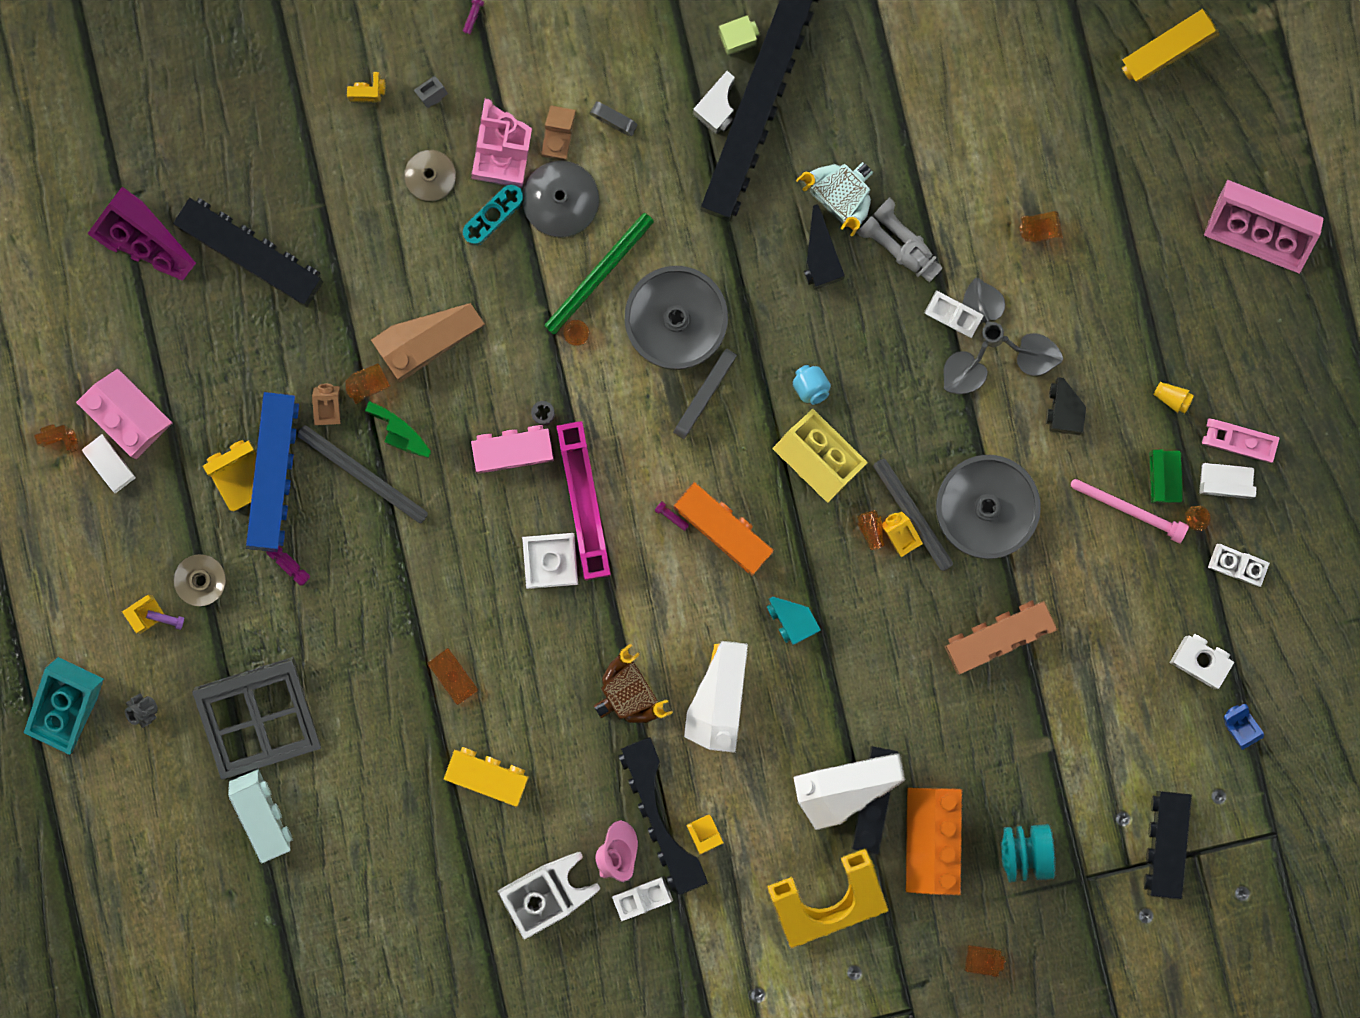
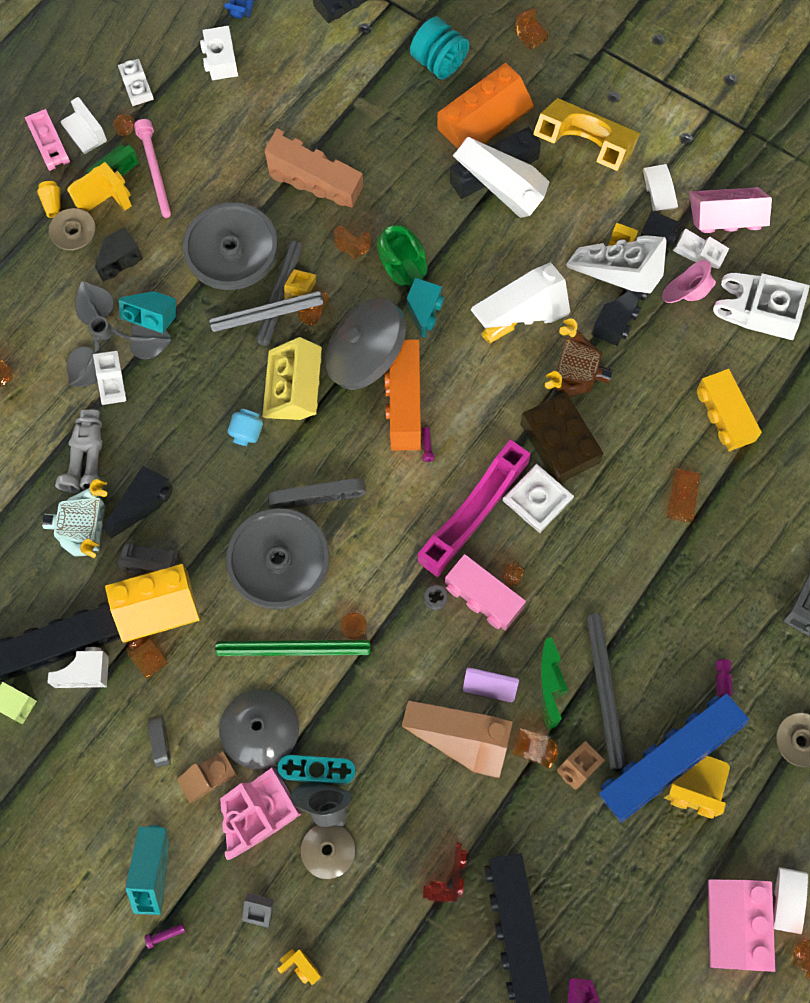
camera: 130 degrees left, 15 degrees down
none -> dark tan dish [49,208,96,250]
none -> yellow bracket [67,162,132,212]
none -> yellow slope [105,564,200,643]
none -> dark grey hinge [118,542,179,575]
none -> teal slope [119,291,176,334]
none -> teal slope [125,825,169,915]
none -> clear orange bracket [126,636,168,679]
none -> axle [209,291,324,332]
none -> dark grey piece [291,782,352,827]
none -> dark grey dish [325,298,406,390]
none -> clear orange bracket [334,225,371,260]
none -> green hair [377,225,428,287]
none -> clear red bracket [423,842,467,903]
none -> lavender slope [463,667,519,702]
none -> clear orange plate [502,561,524,586]
none -> dark brown brick [520,392,603,483]
none -> white wedge [566,235,666,293]
none -> white slope [643,164,678,212]
none -> slope [689,187,772,233]

